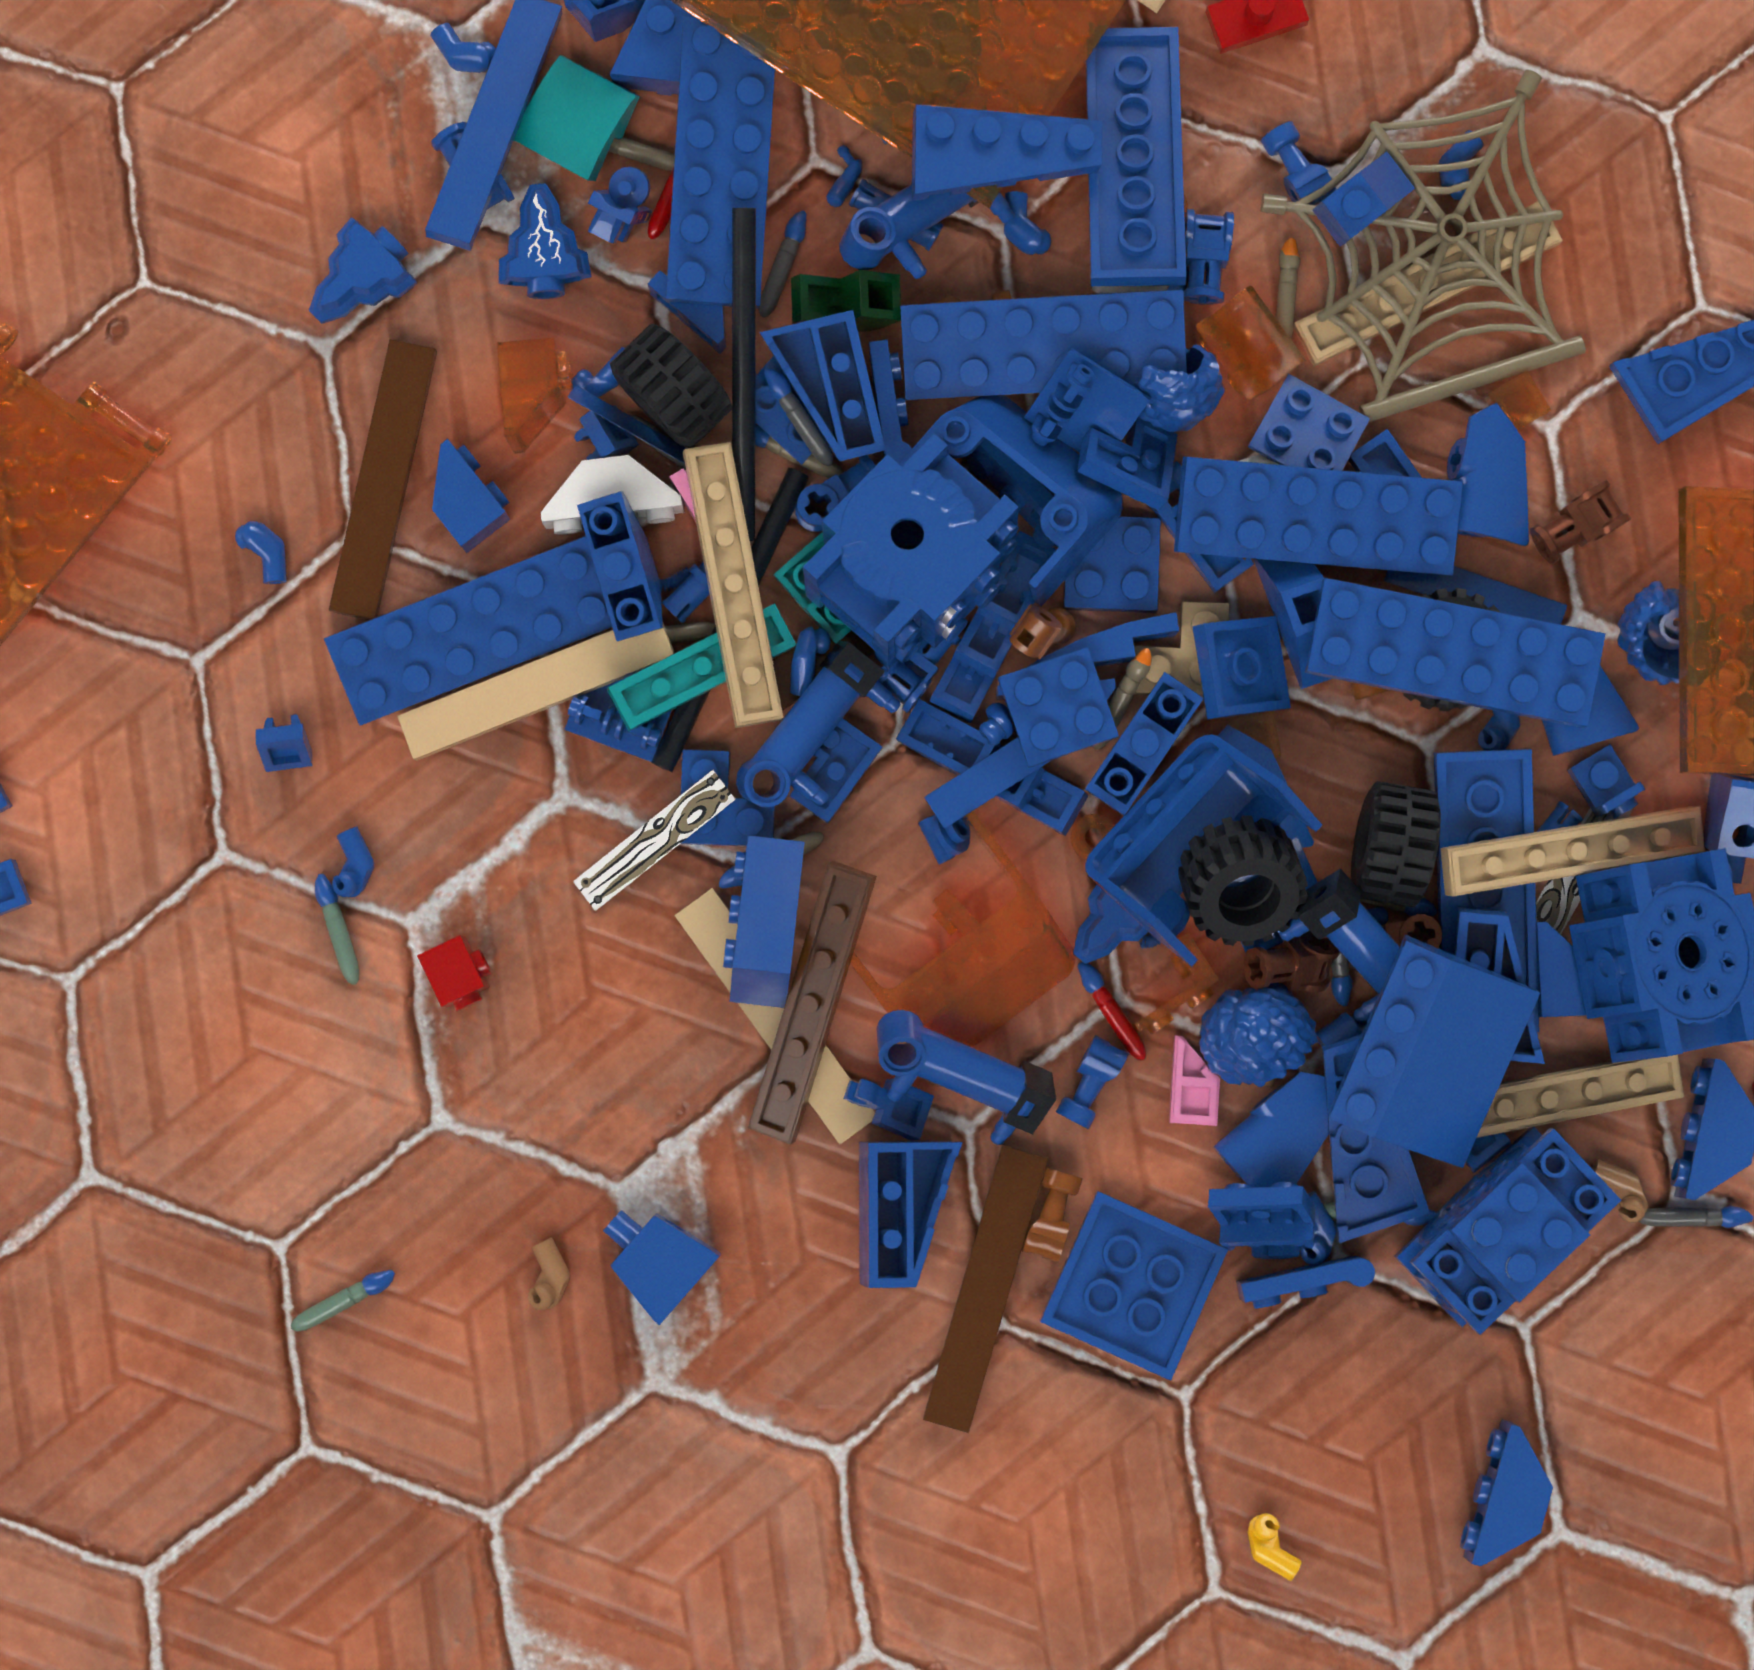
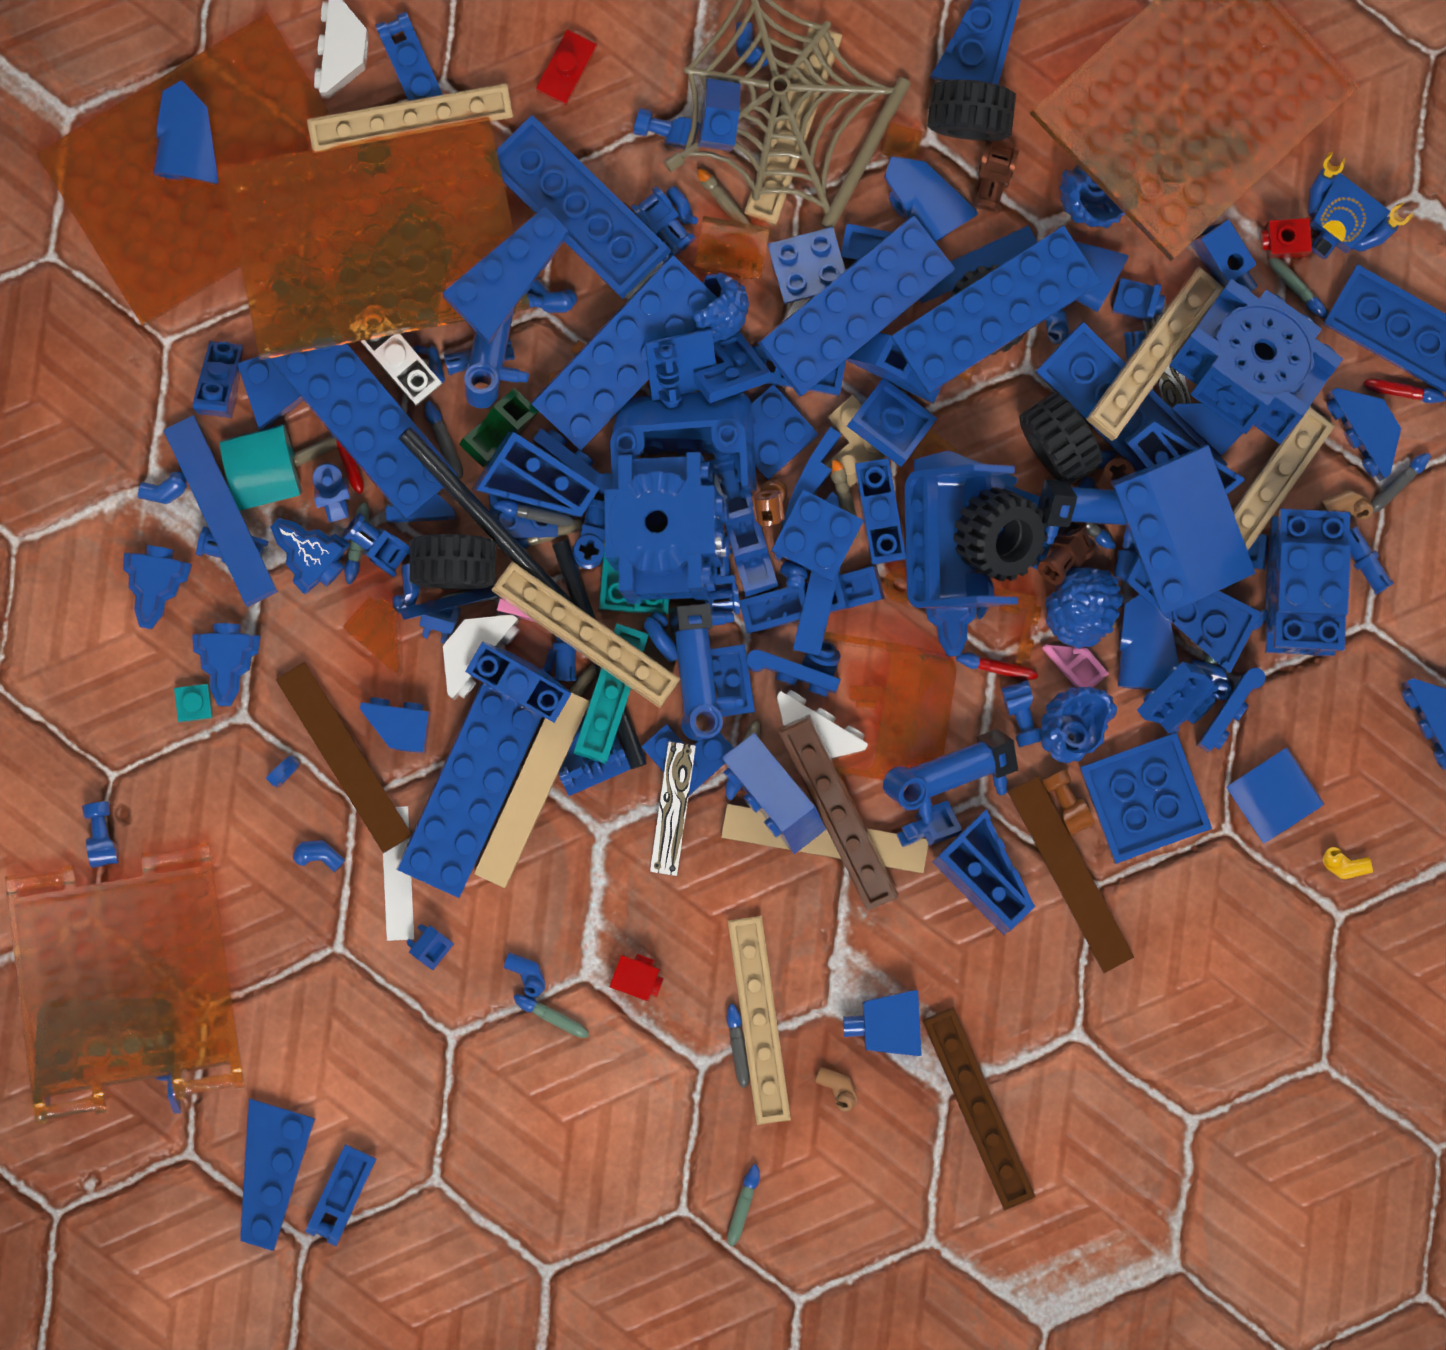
camera: 45 degrees left, 0 degrees up
none -> blue leg [82,801,119,868]
none -> blue rock [123,545,192,629]
none -> teal plate [174,684,213,723]
none -> blue tile [266,755,301,788]
none -> blue connector [342,513,410,578]
none -> piece [344,502,369,585]
none -> white slope [349,306,442,406]
none -> white sticker [383,806,414,941]
none -> blue piece [666,186,698,225]
none -> dark grey piece [726,1004,749,1088]
none -> tan tile [728,916,791,1125]
none -> blue plate [746,650,841,697]
none -> white slope [776,690,868,759]
none -> reddish brown tile [922,1007,1036,1211]
none -> black tyre [927,79,1016,141]
none -> blue hair [1040,686,1117,763]
none -> blue slope [1226,747,1325,844]
none -> blue pin [1349,526,1394,595]

